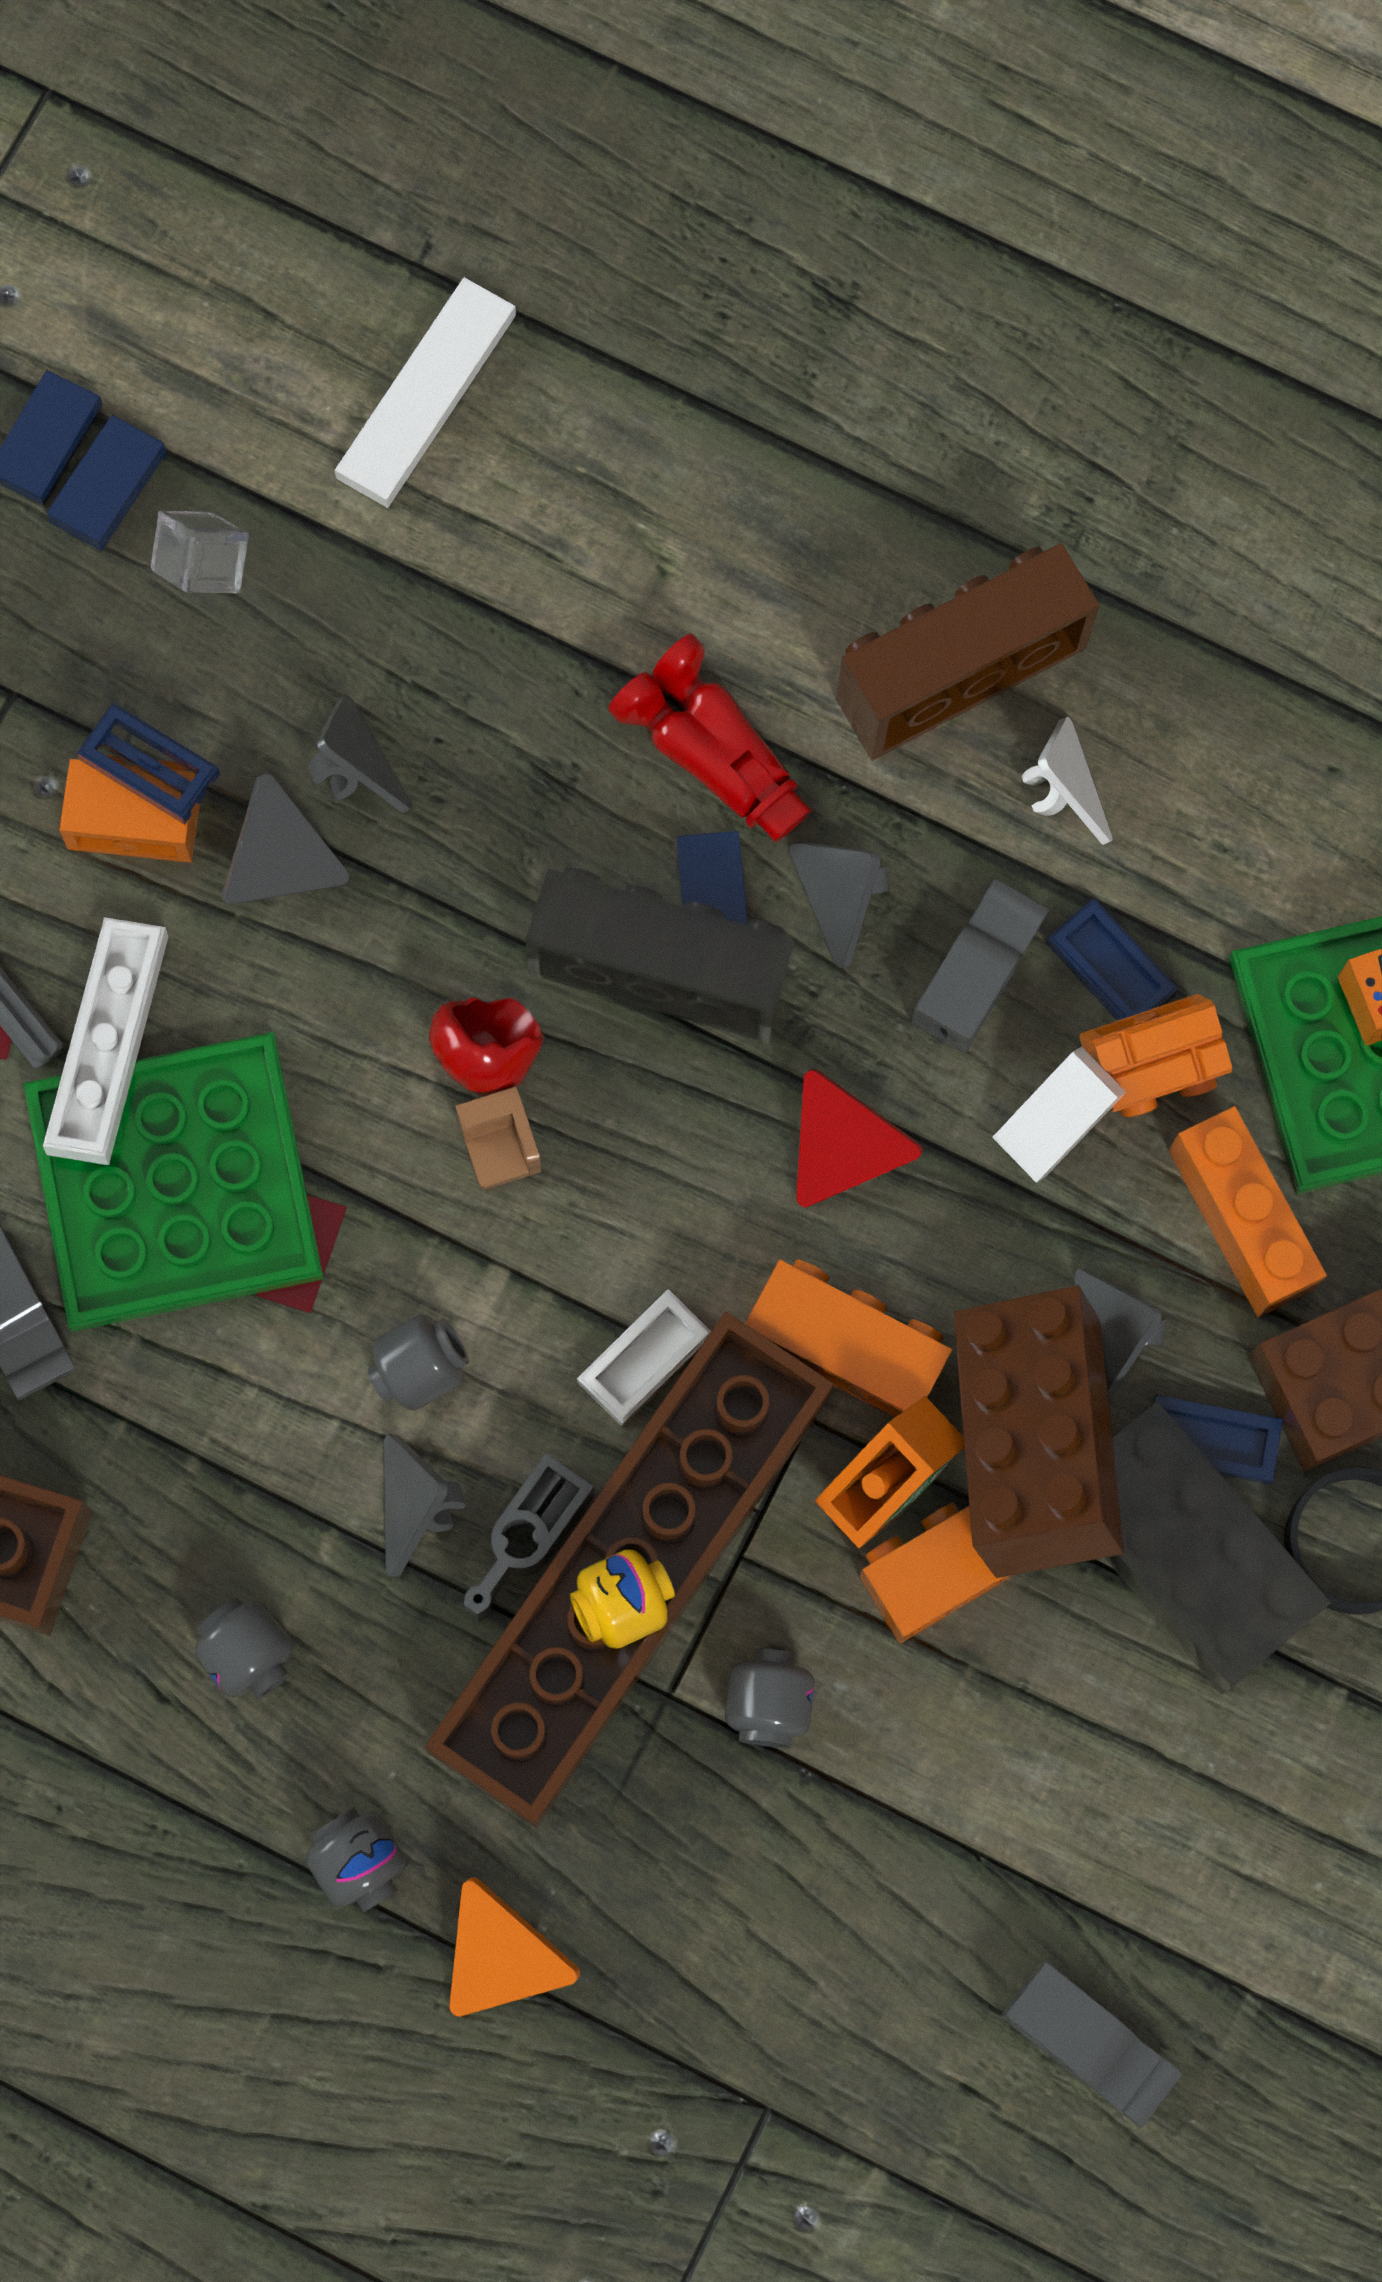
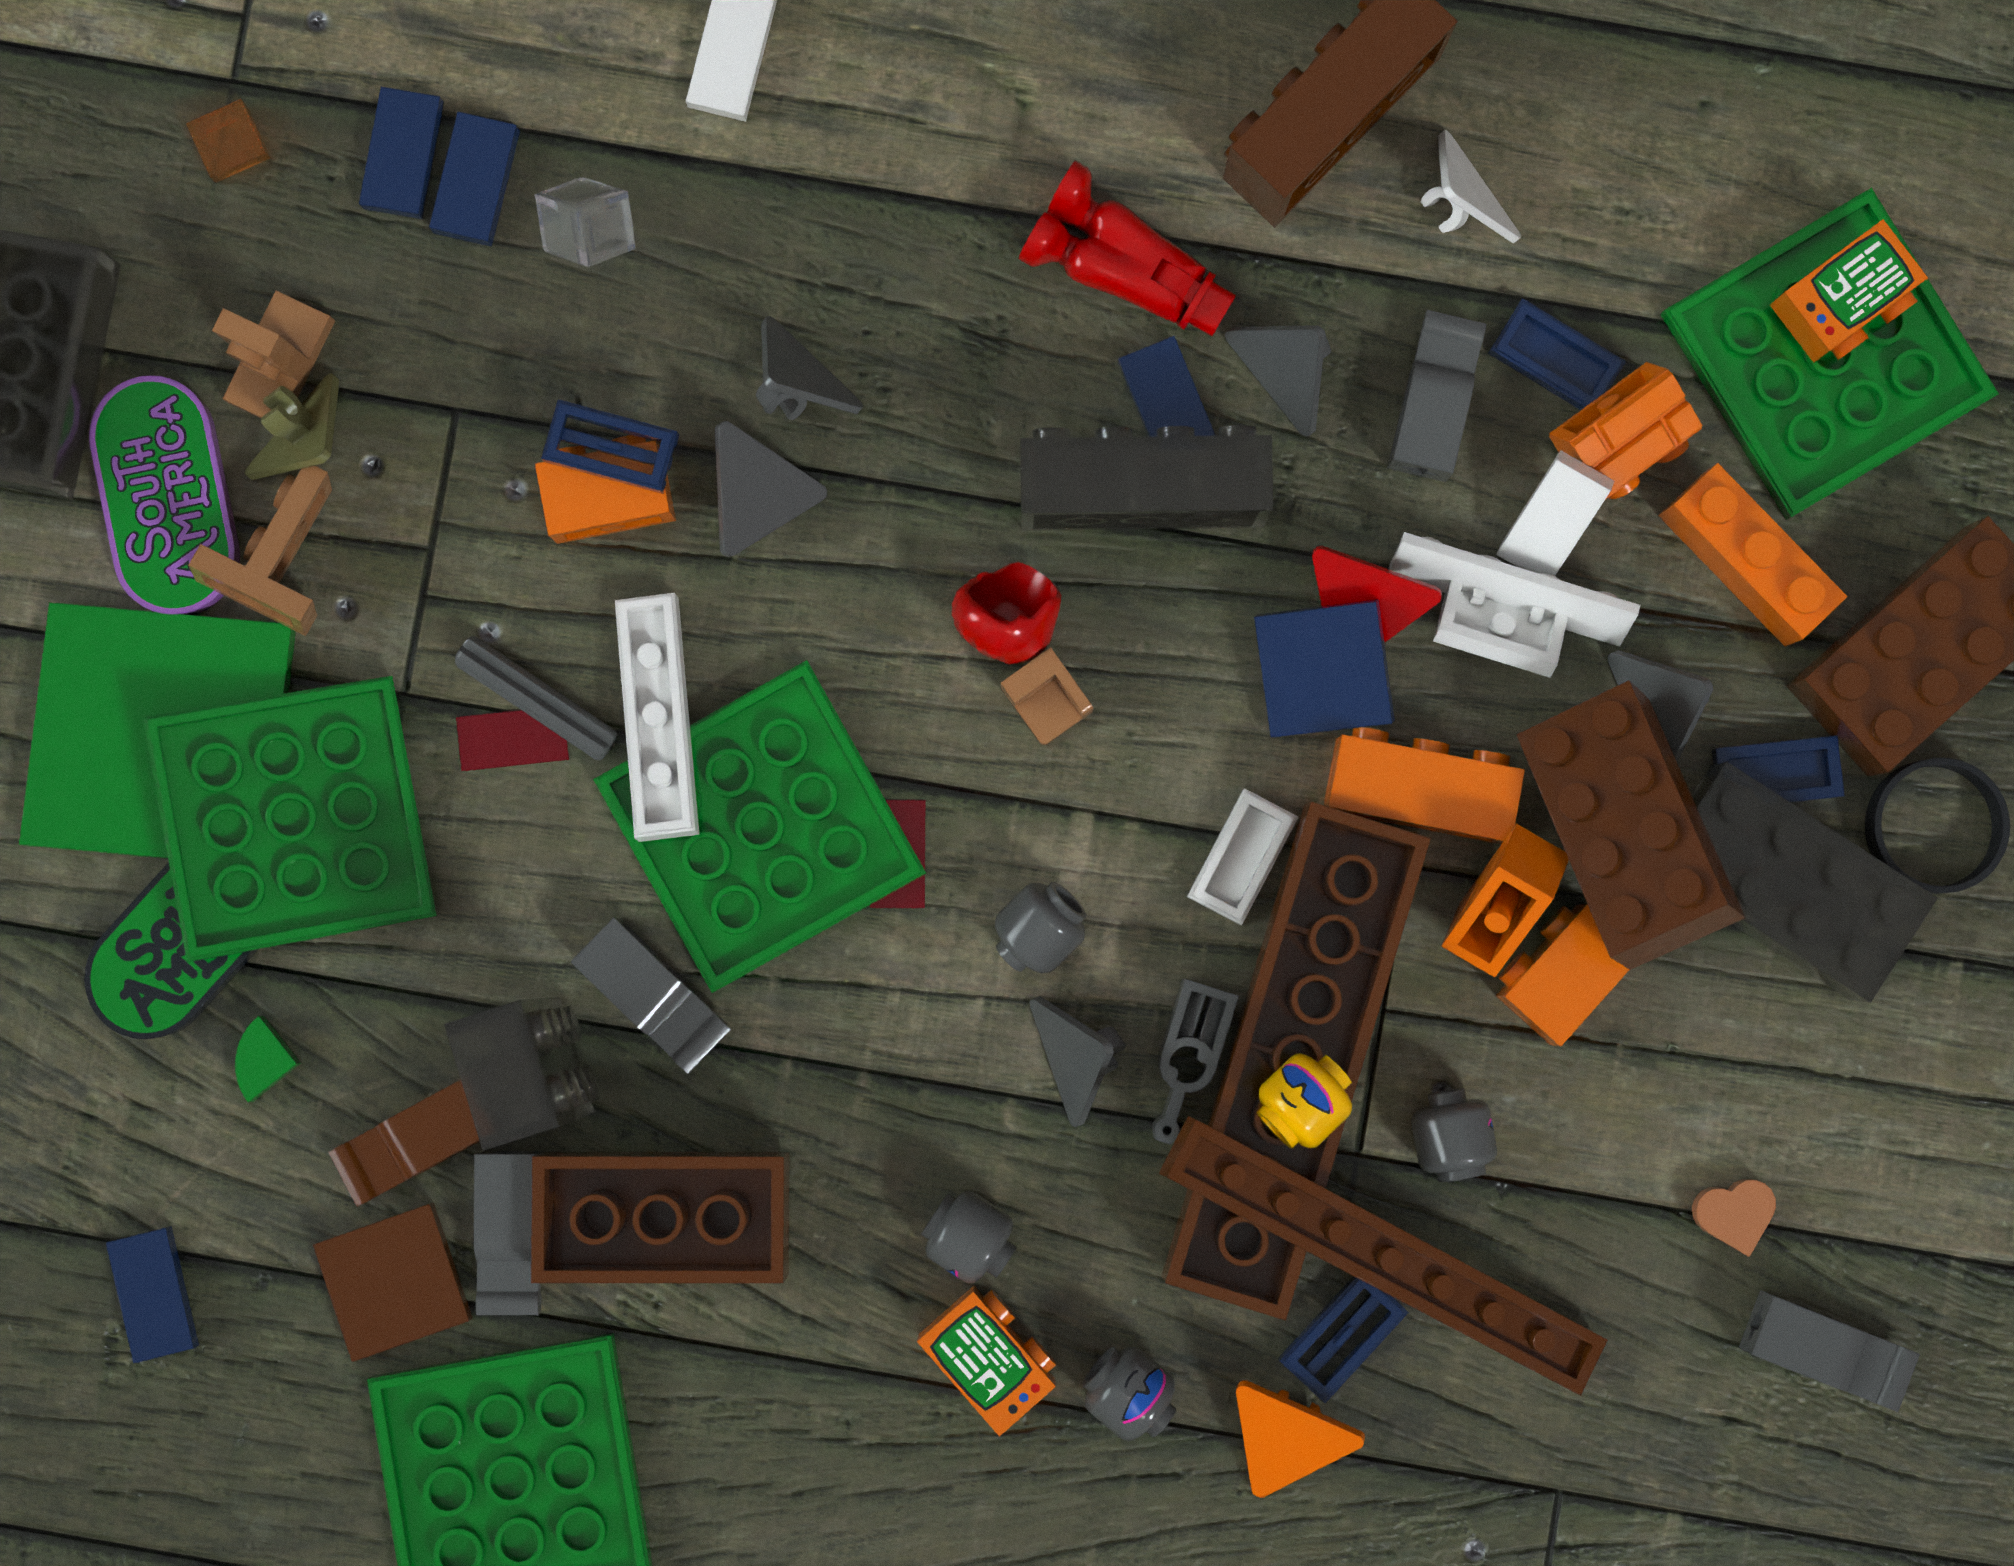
camera: 10 degrees left, 10 degrees up
none -> brick [917,1286,1057,1437]
none -> reddish brown plate [1159,1116,1608,1396]
none -> dark blue tile [1254,599,1395,738]
none -> dark blue tile [1278,1276,1409,1403]
none -> white bracket [1389,532,1640,678]
none -> nougat tile [1692,1179,1776,1257]

